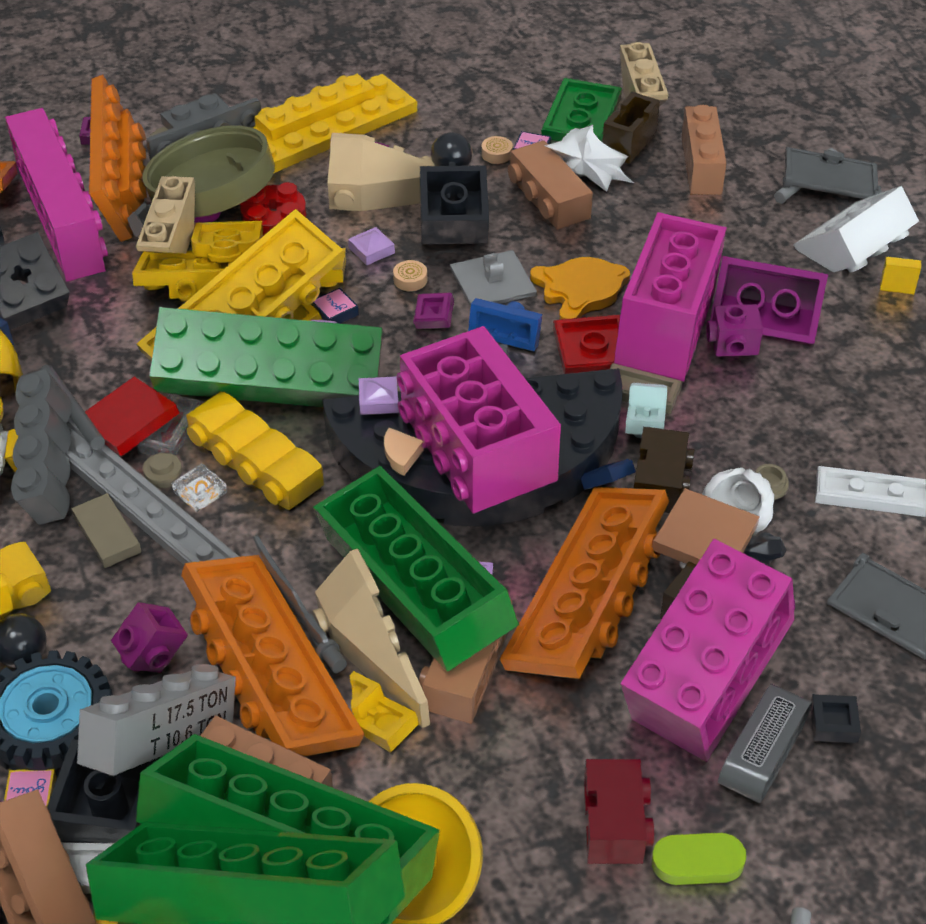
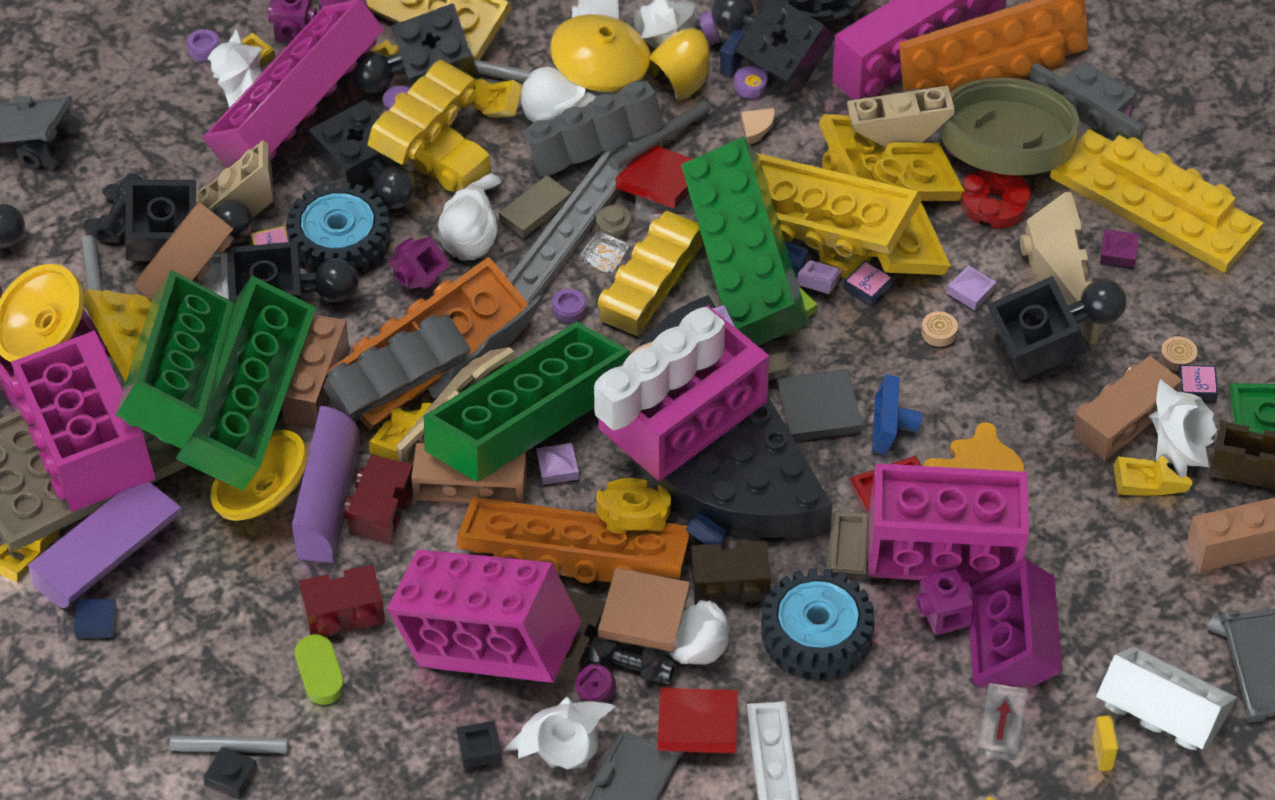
camera: 75 degrees right, 5 degrees up
light grey brick [77,664,236,776] -> none
magenta tile [413,293,455,329] -> none
light grey piece [450,250,537,307] -> none
light aqua bracket [625,383,667,438] -> none
dark grey beam [718,683,812,803] -> none
dark tan plate [754,464,789,500] -> none
none -> medium lavender brick [292,406,361,563]
none -> dark grey brick [323,314,471,420]
none -> dark red brick [343,455,413,544]
none -> white hair [437,173,502,261]
none -> white hair [503,696,616,769]
none -> medium lavender tile [551,289,587,324]
none -> white brick [594,307,725,430]
none -> yellow plate [596,478,671,534]
none -> red tile [657,687,738,753]
none -> medium lavender tile [734,66,768,99]
none -> light nougat tile [741,108,775,144]
none -> wheel [761,568,875,680]
none -> clear tile [977,683,1027,761]
none -> yellow slope [1113,455,1192,496]

